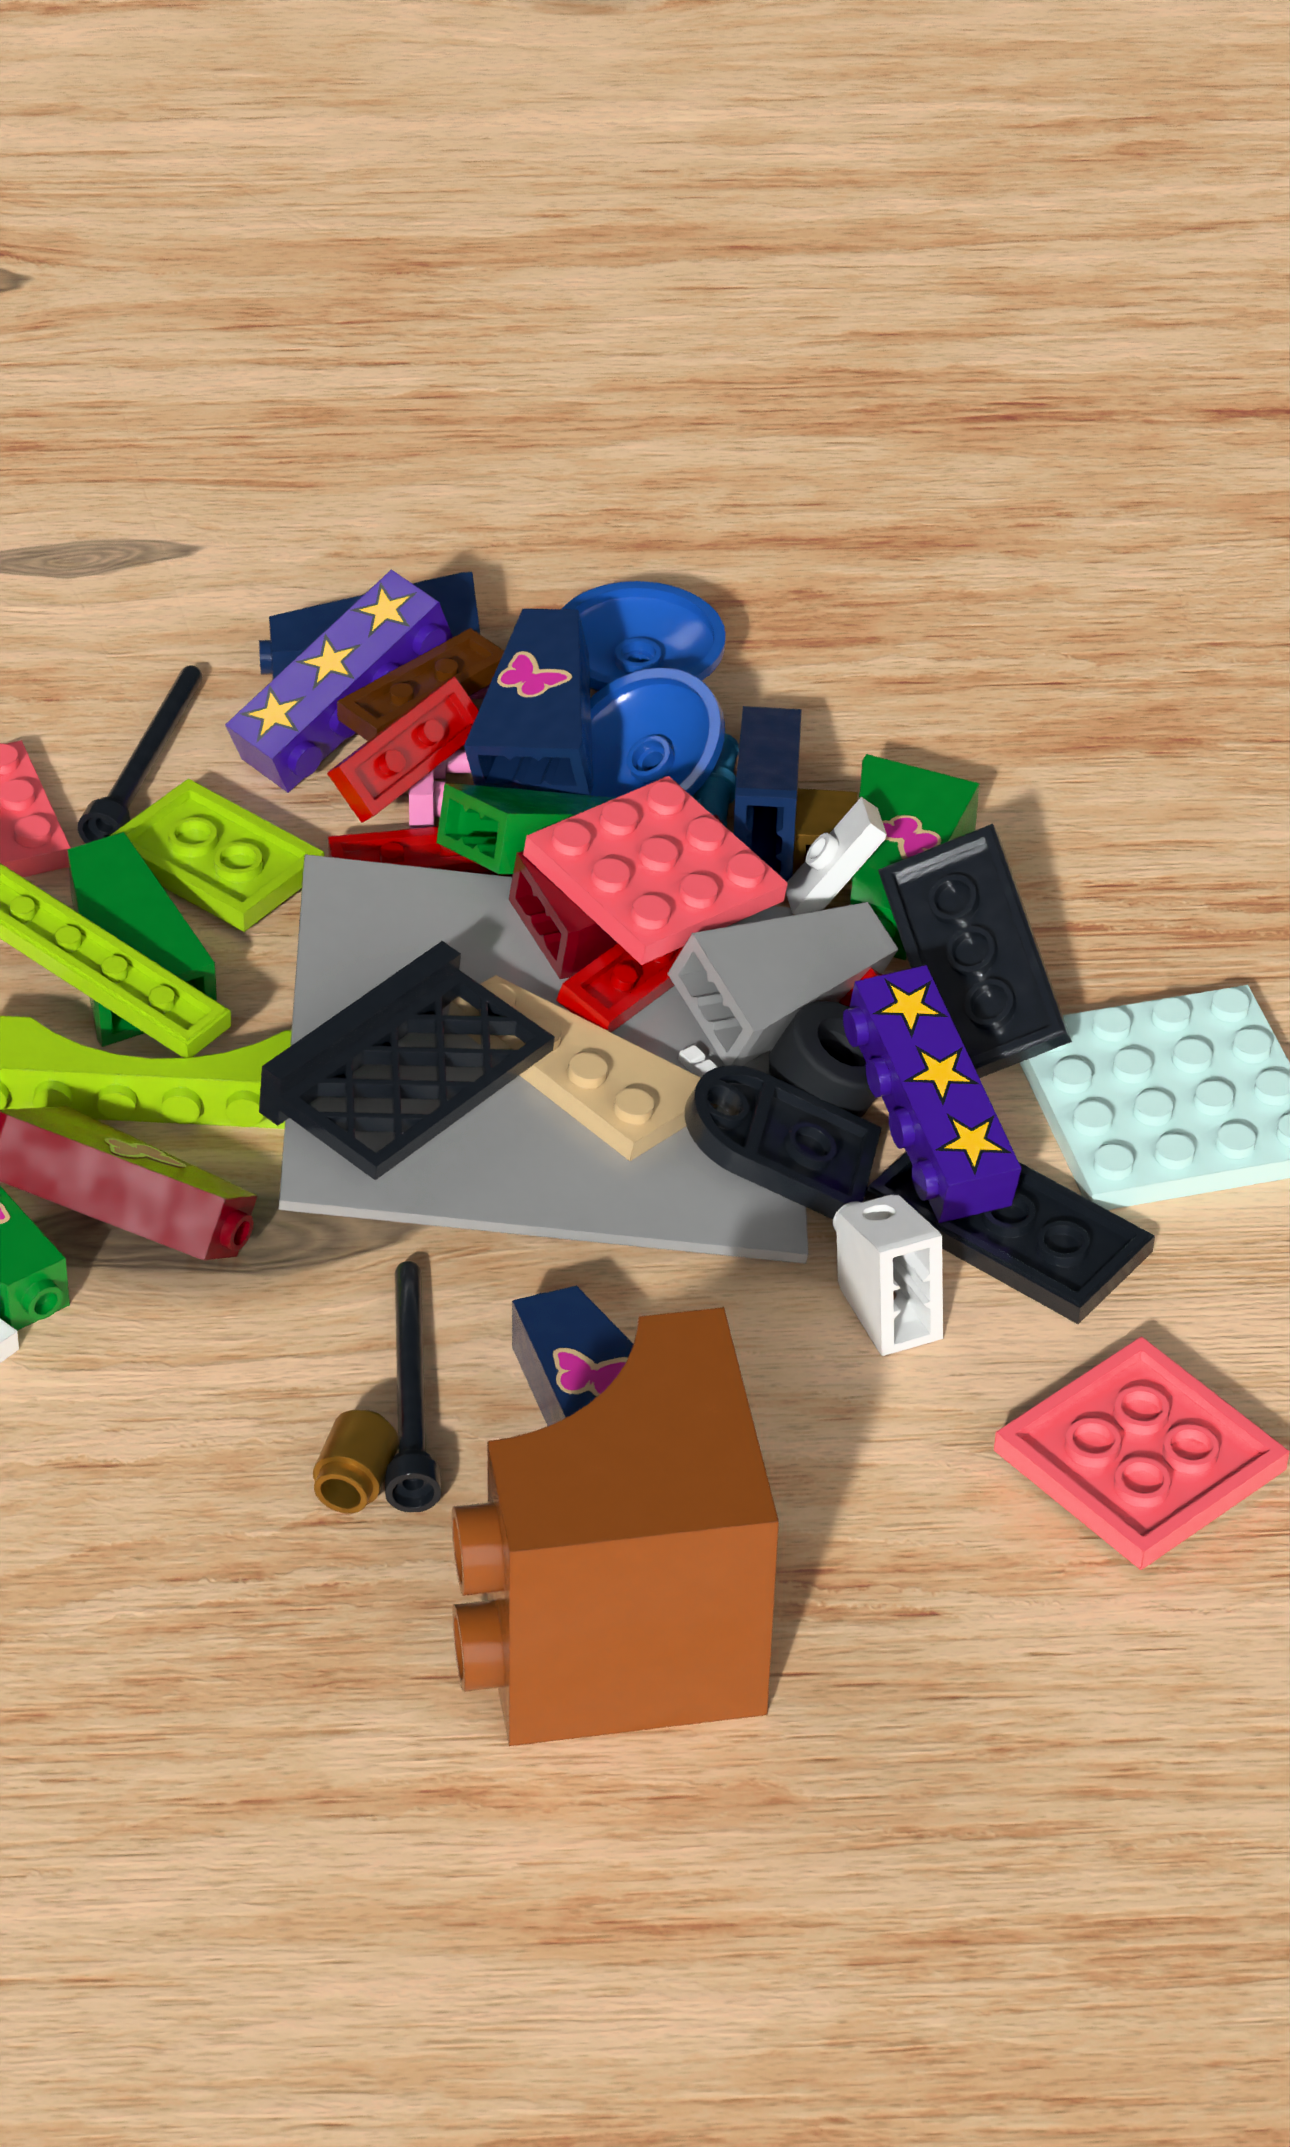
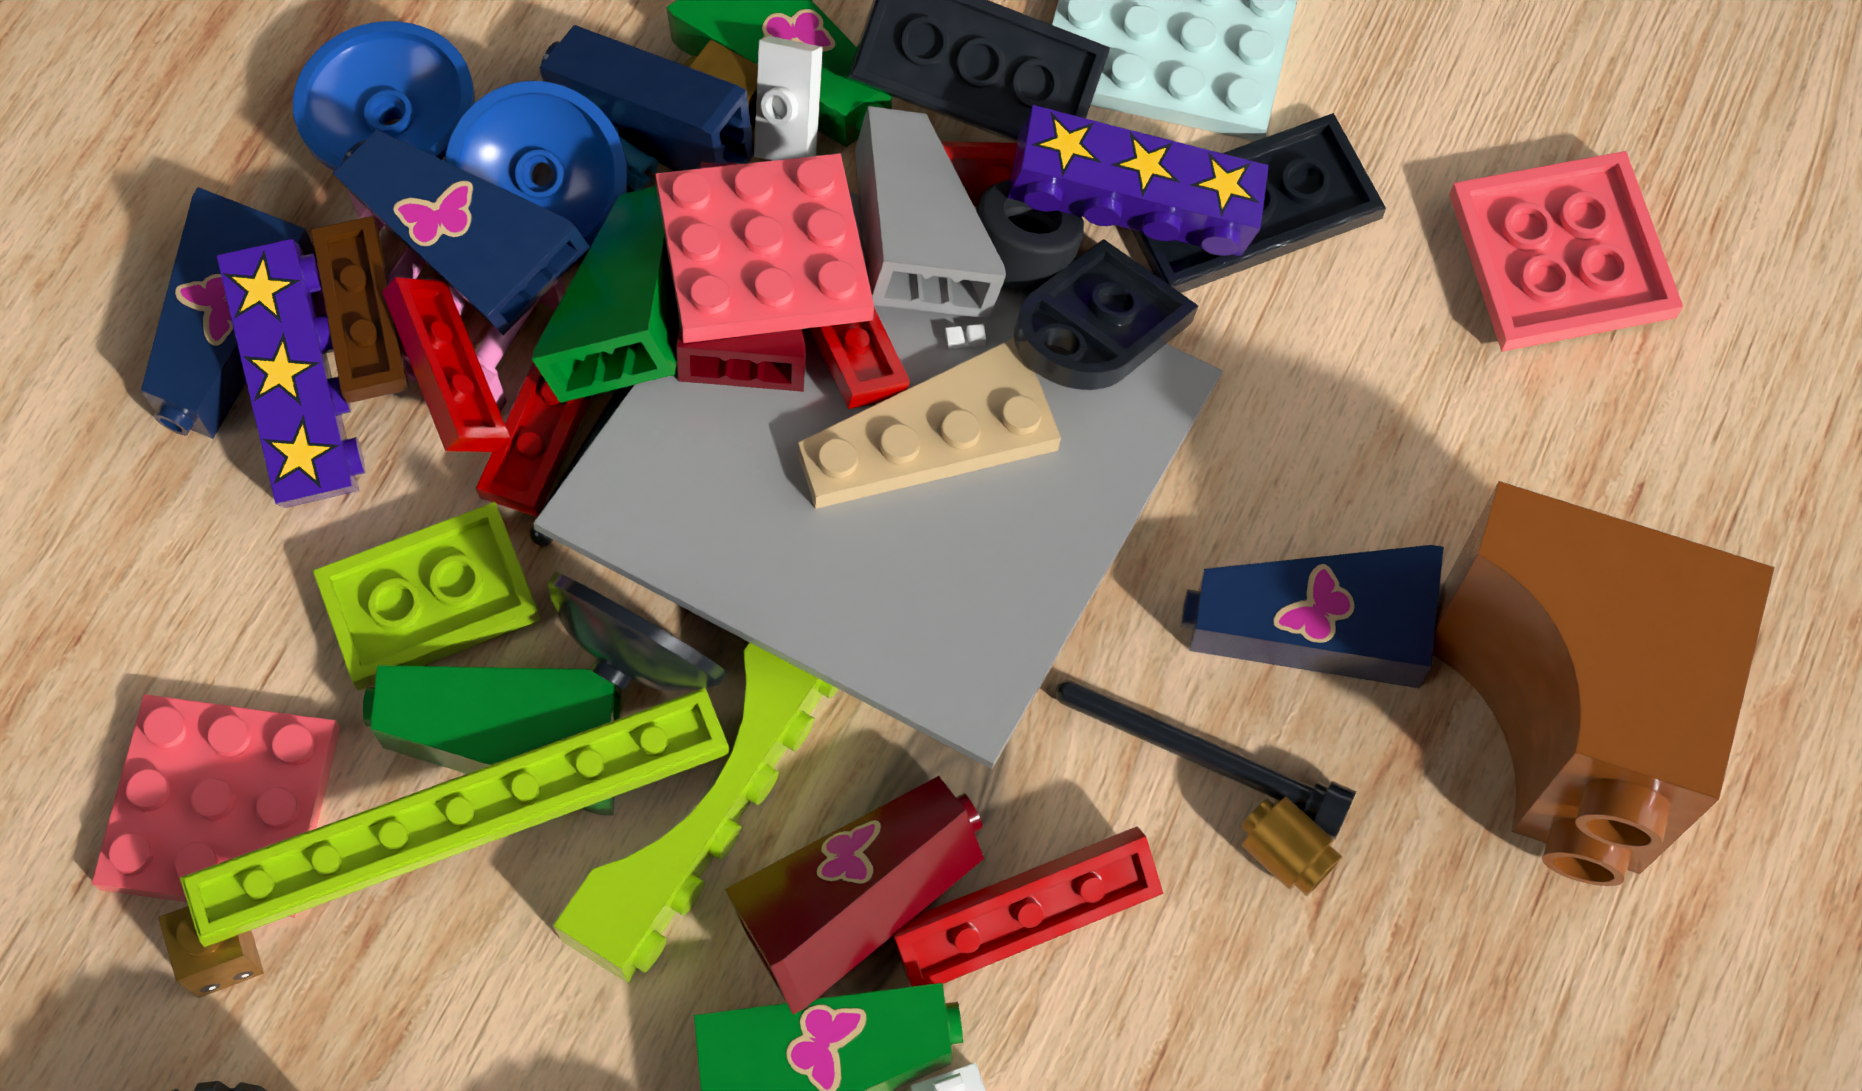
camera: 60 degrees left, 25 degrees up
black piece [77,665,202,843] -> none
black fence [259,941,555,1180] -> none
white torso [833,1195,943,1356] -> none
none -> black dish [548,572,728,691]
none -> red plate [892,826,1164,987]

